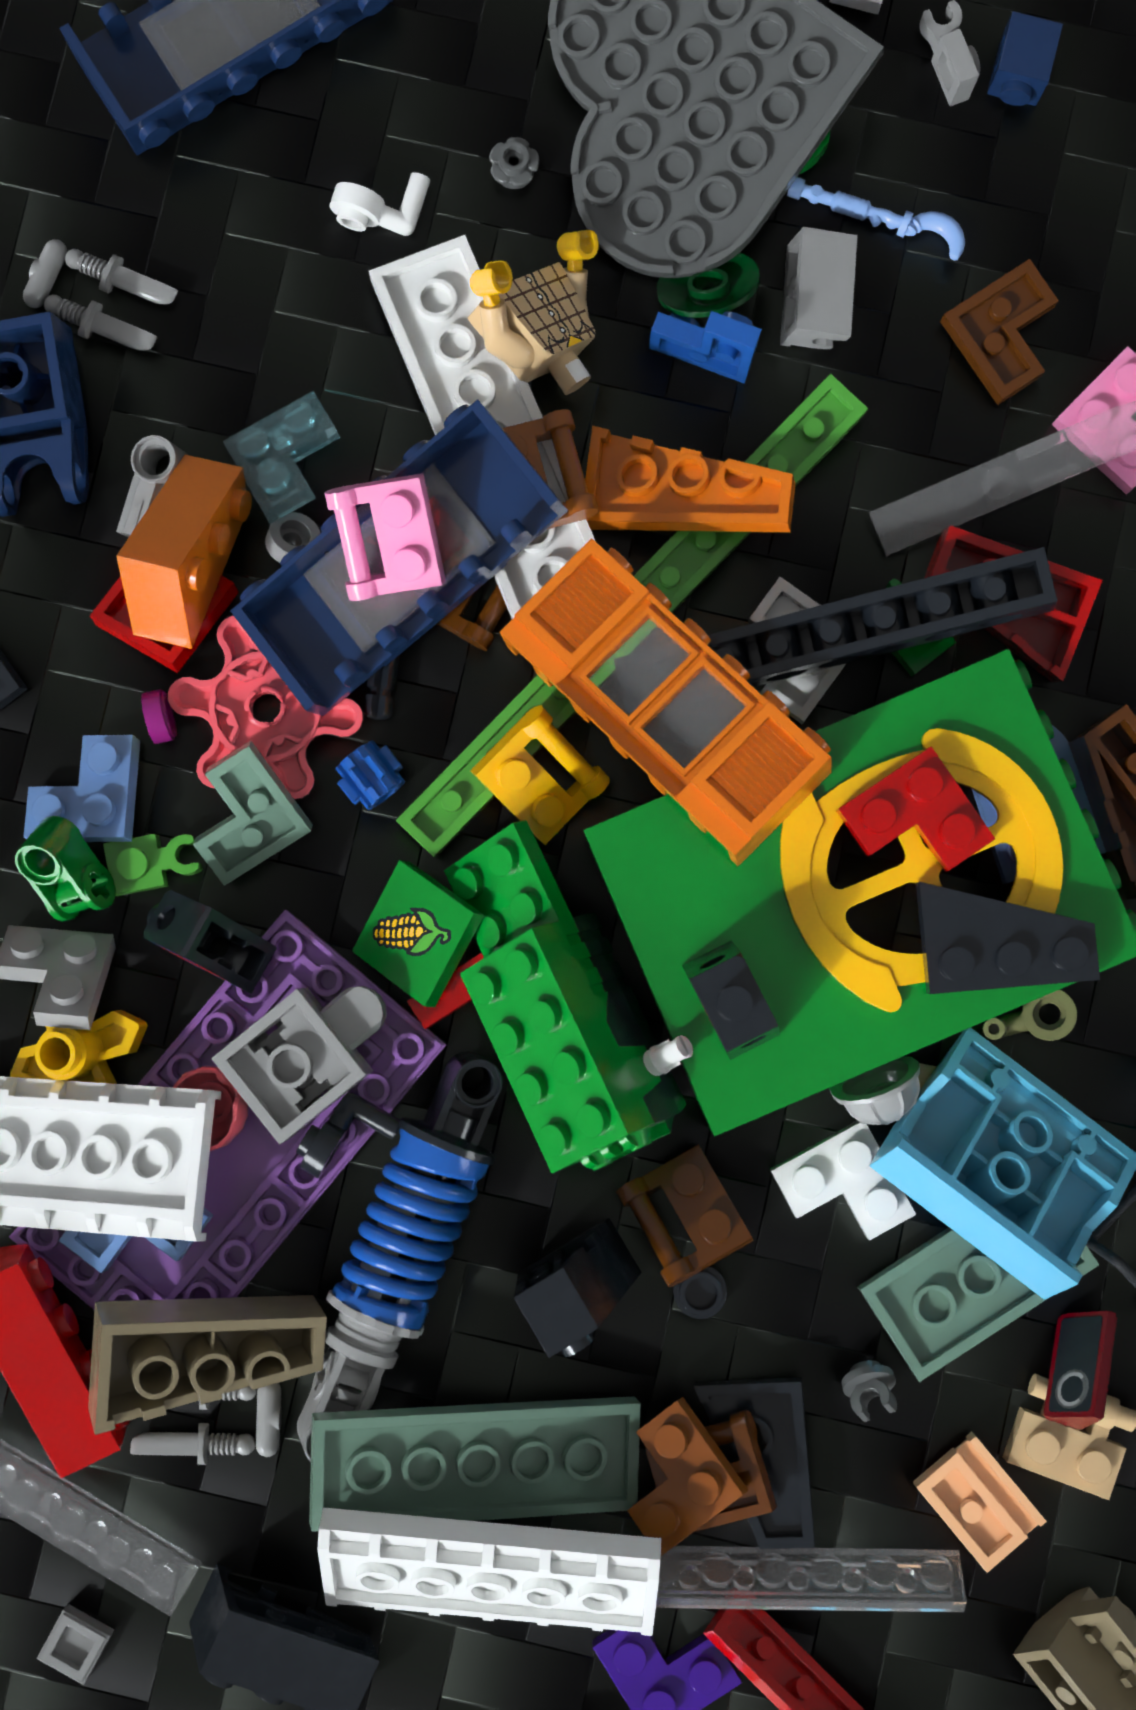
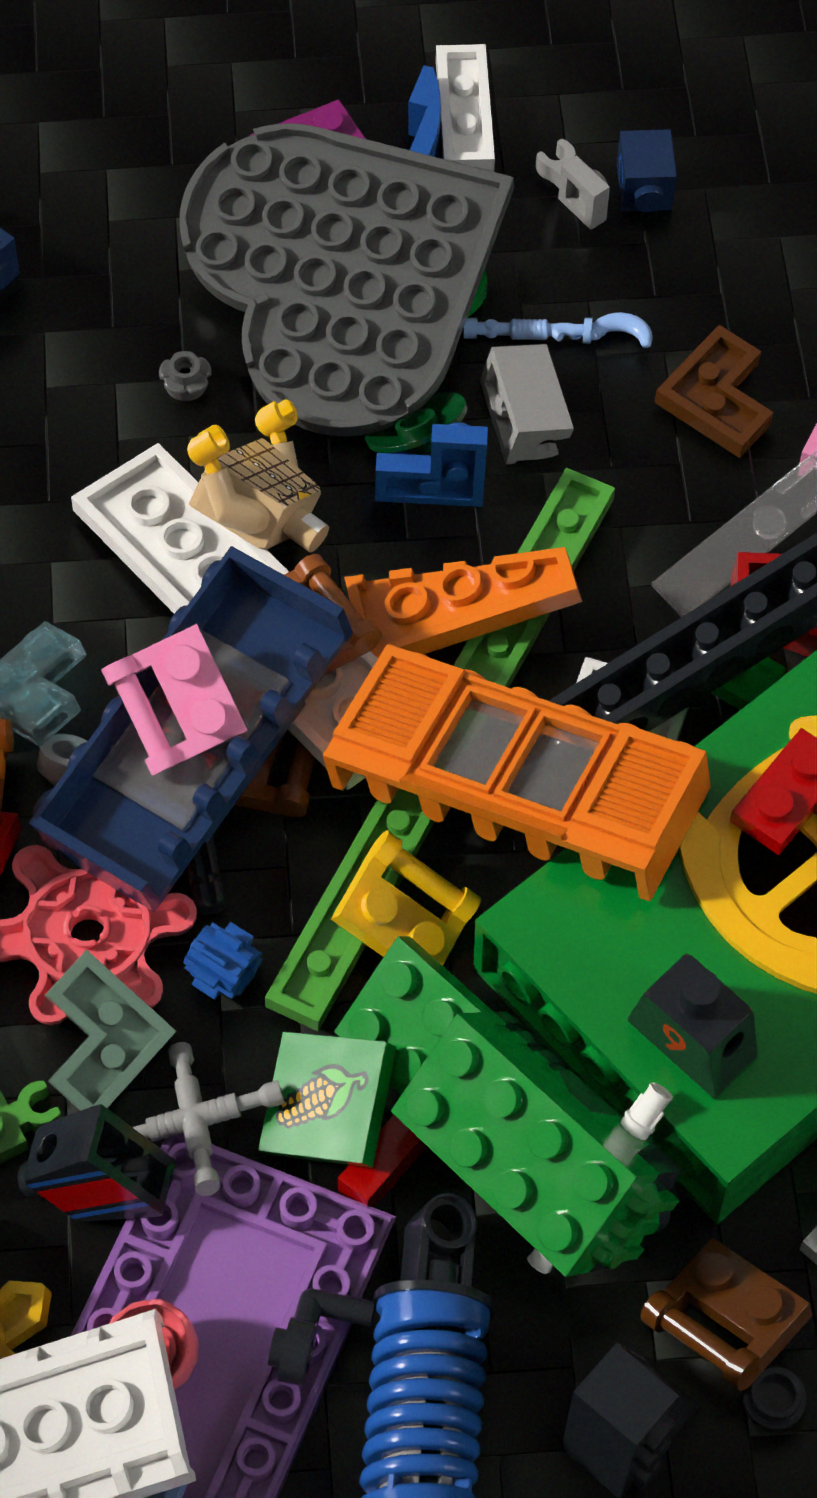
camera: 20 degrees left, 25 degrees down
light grey brick [211,986,387,1145] -> none
white plate [329,173,430,236] -> none
none -> light grey piece [133,1042,285,1196]

